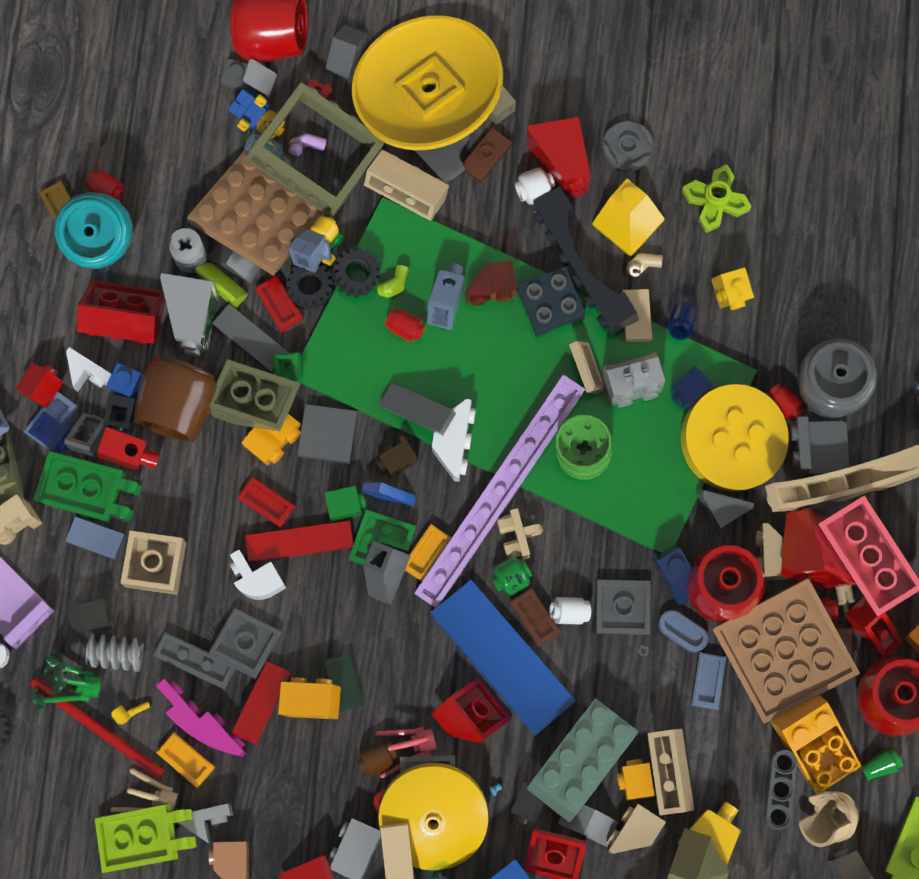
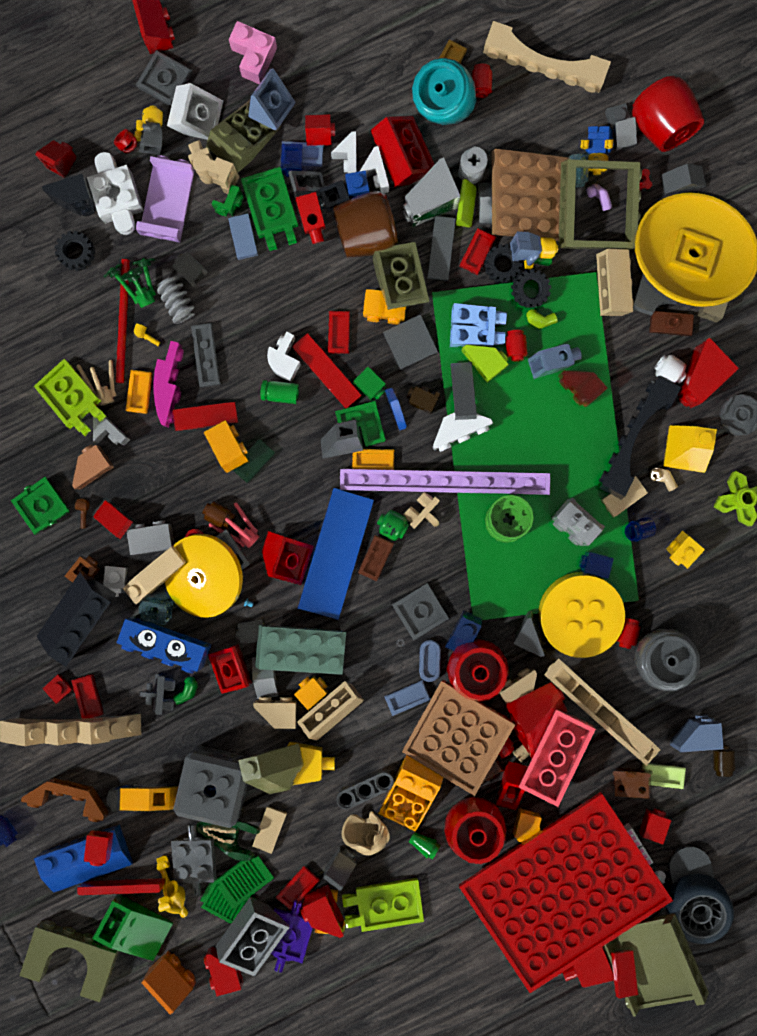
camera: 60 degrees right, 10 degrees up
tan brick [121,531,186,595] -> none
dark grey tile [209,608,281,679] -> none
green tile [273,353,302,380] -> none
black brick [517,267,585,338] -> none
white brick [549,597,591,624] -> none
tan tile [569,341,606,394] -> none
dark grey bracket [790,417,849,475] -> none
none -> green bracket [211,185,243,217]
none -> green piece [260,380,299,404]
none -> white slope [360,146,389,193]
none -> light blue hips [450,303,507,348]
none -> lime slope [461,345,509,383]
none -> tan arch [483,21,611,93]

